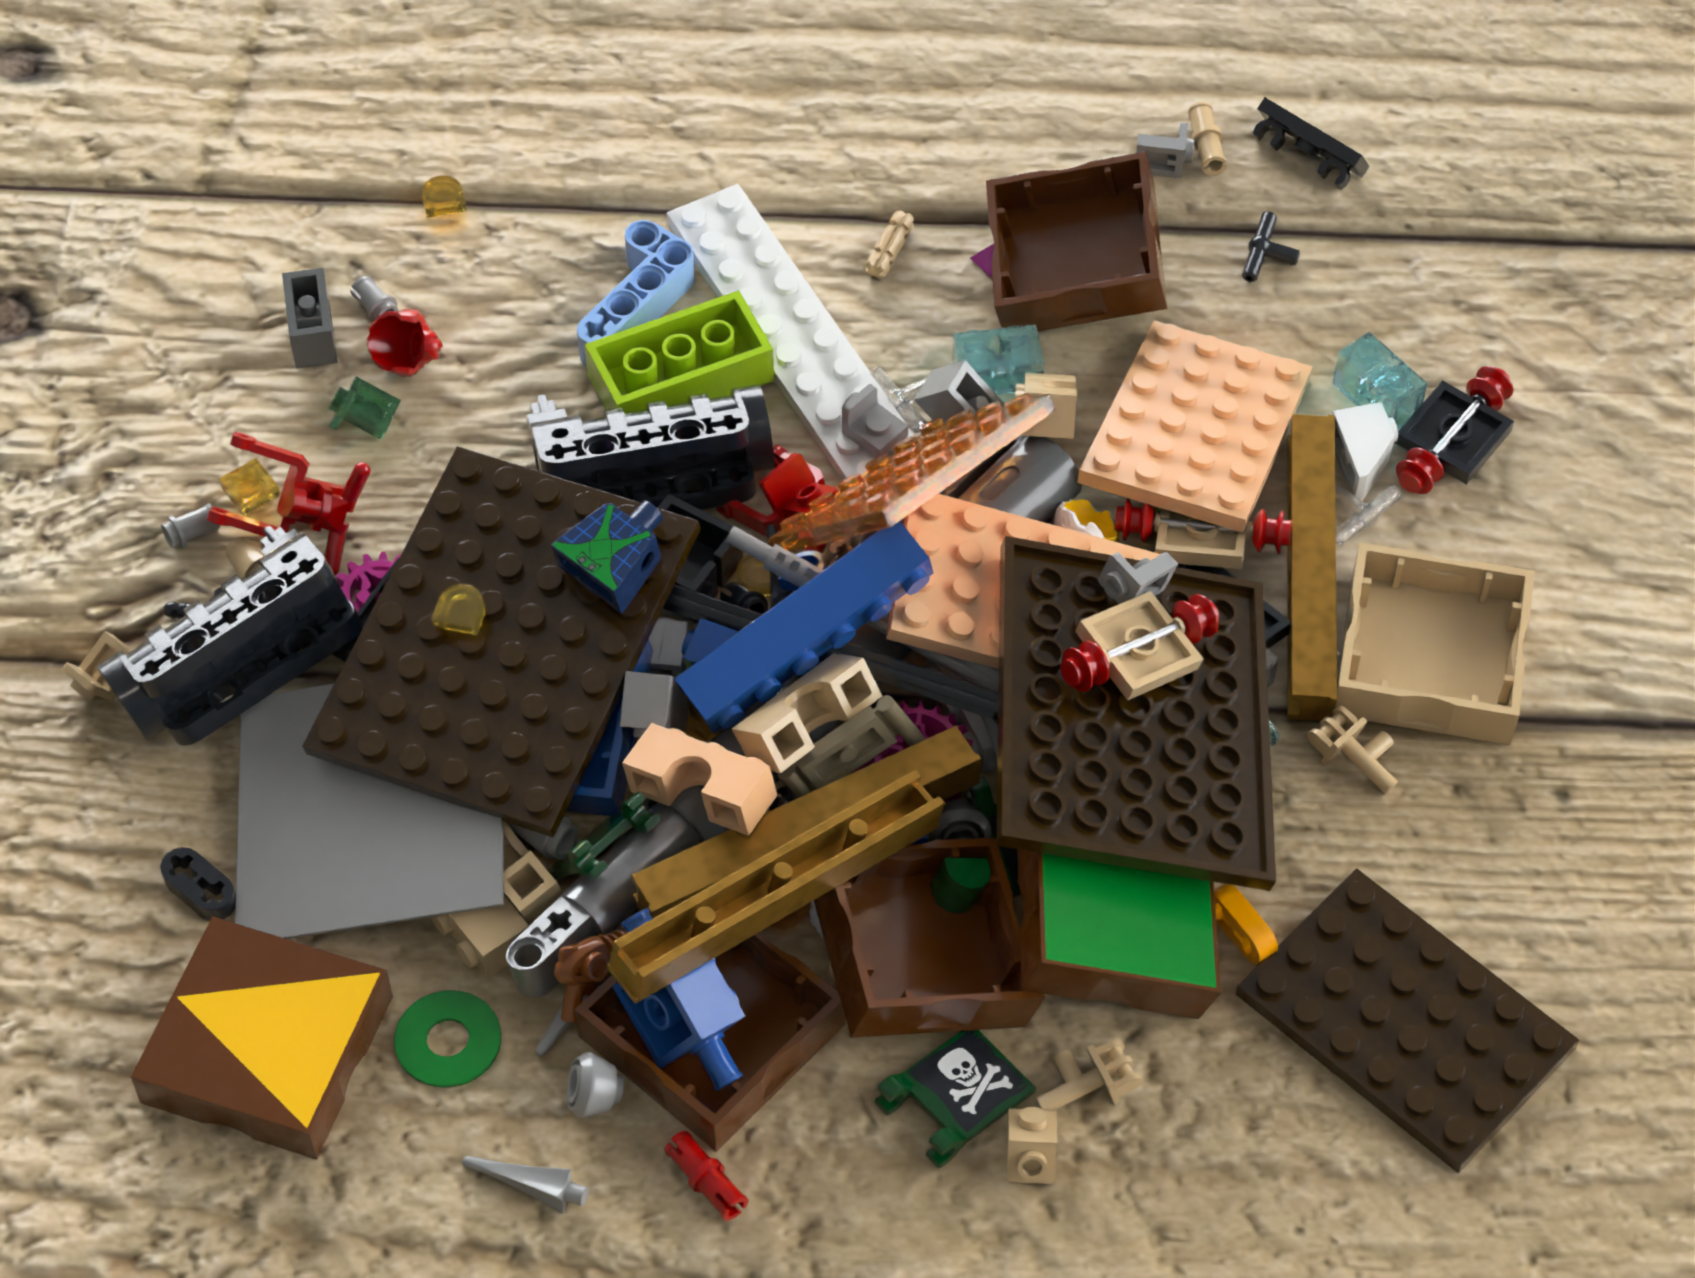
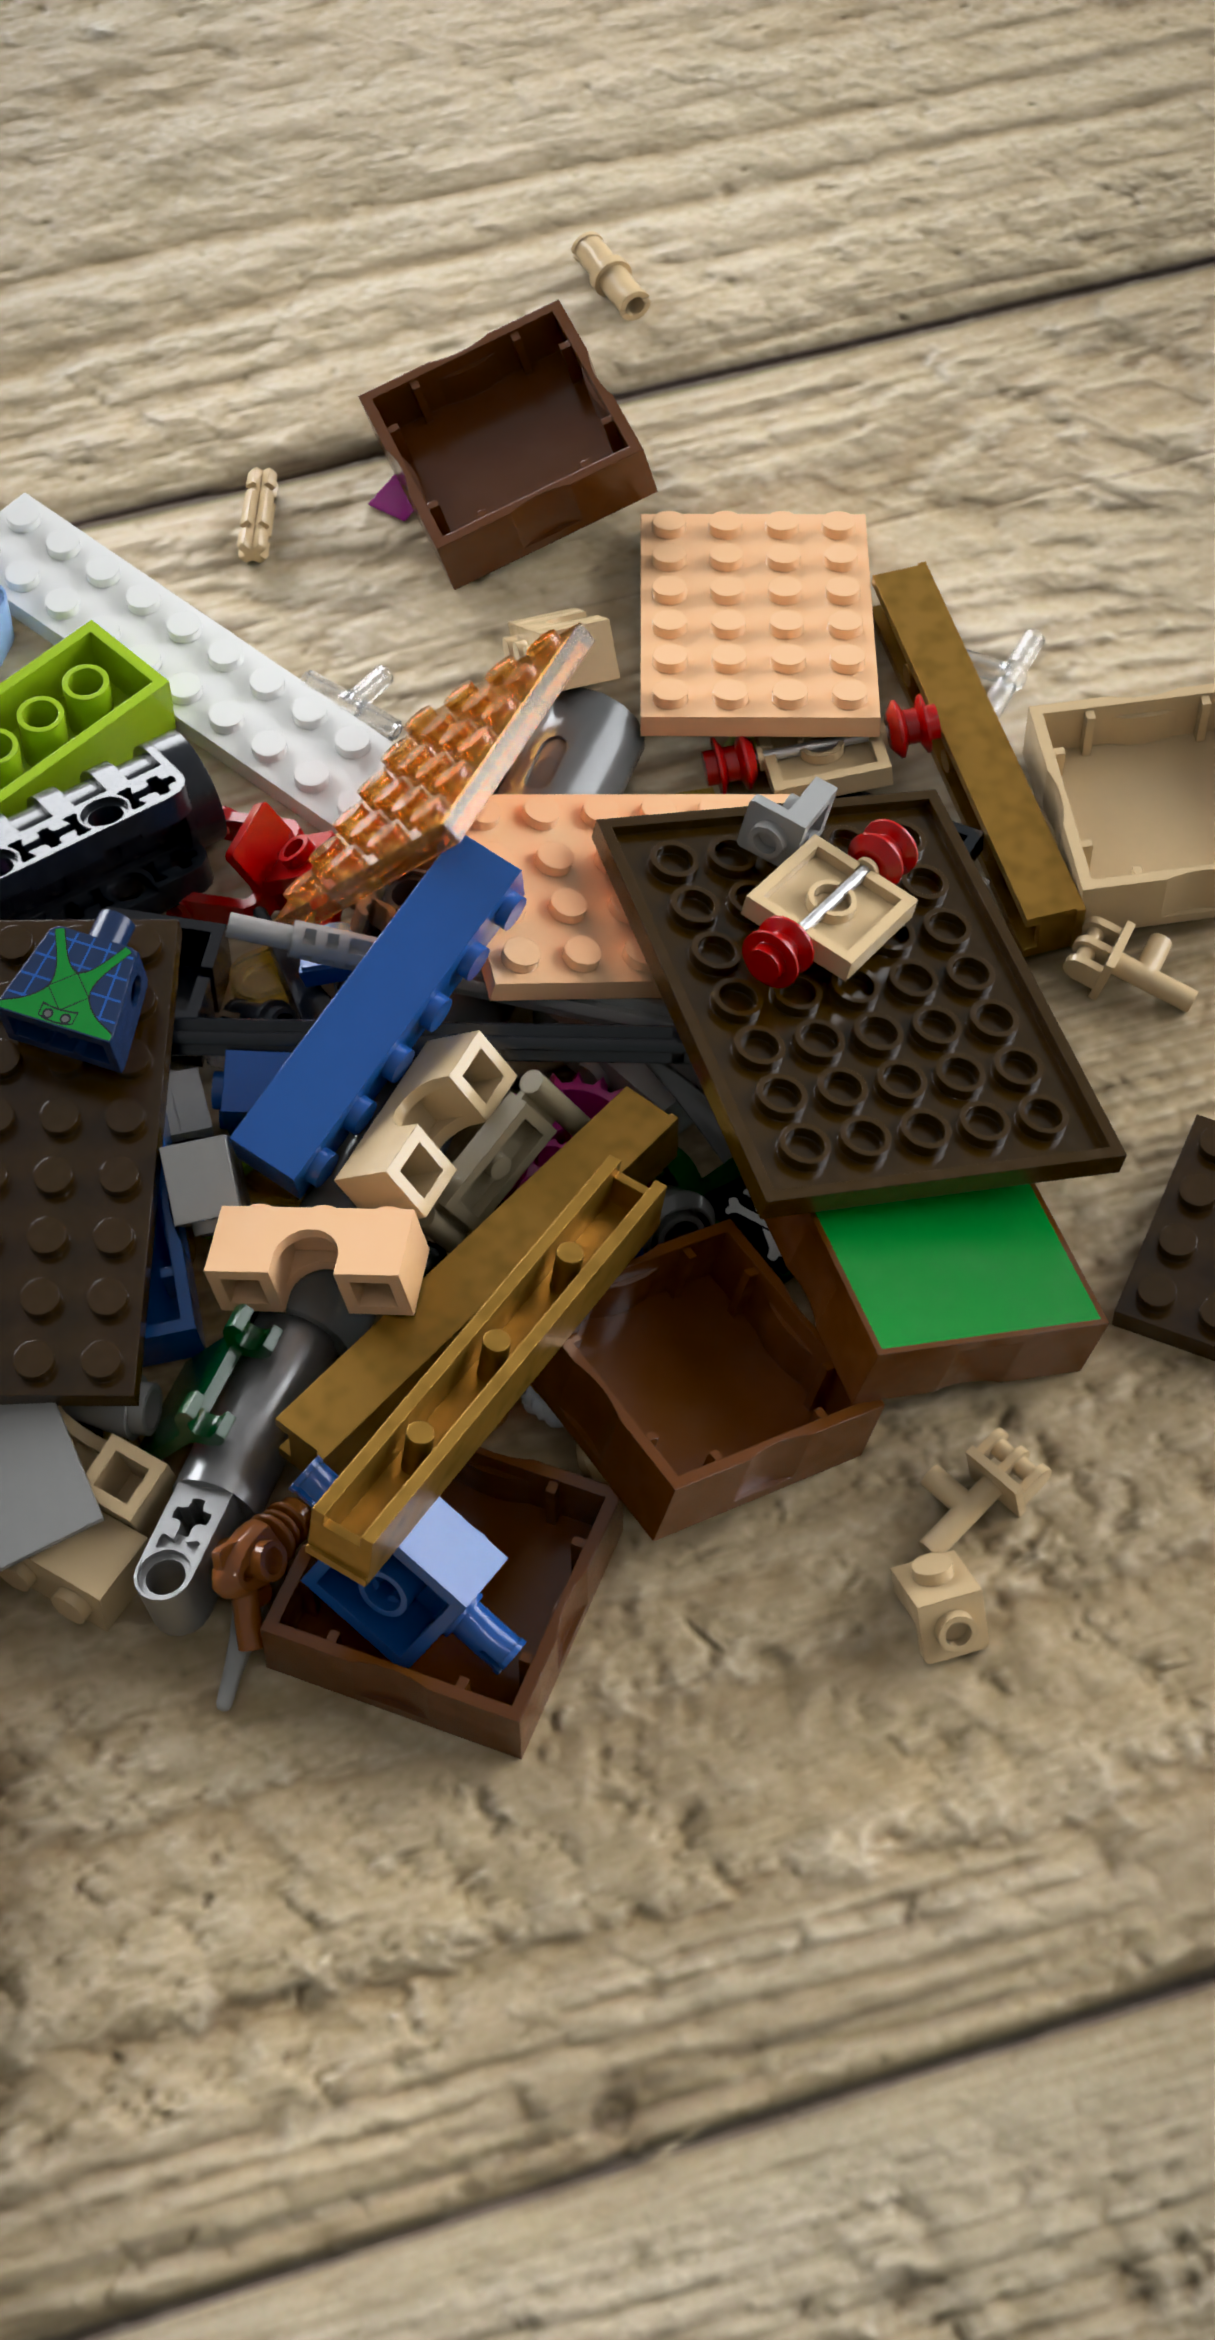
camera: 20 degrees left, 0 degrees up
green gear [394,990,501,1088] -> none
light grey piece [462,1156,589,1213] -> none
light grey cone [567,1052,624,1118] -> none
red pin [664,1130,749,1221] -> none
light grey bracket [842,384,908,461] -> none
flag [874,1030,1036,1169] -> none
light grey slope [914,360,1014,437] -> none
dark green brick [930,858,991,914] -> none
clear light blue brick [952,324,1045,395] -> none
hair [1054,499,1117,542] -> none
light grey bracket [1136,122,1194,178] -> none
light orange beam [1214,884,1278,964] -> none
black piece [1242,211,1300,282] -> none
black plate [1253,97,1370,189] -> none
clear light blue brick [1332,332,1428,430] -> none
white slope [1332,402,1398,503] -> none
black plate [1395,366,1514,494] -> none

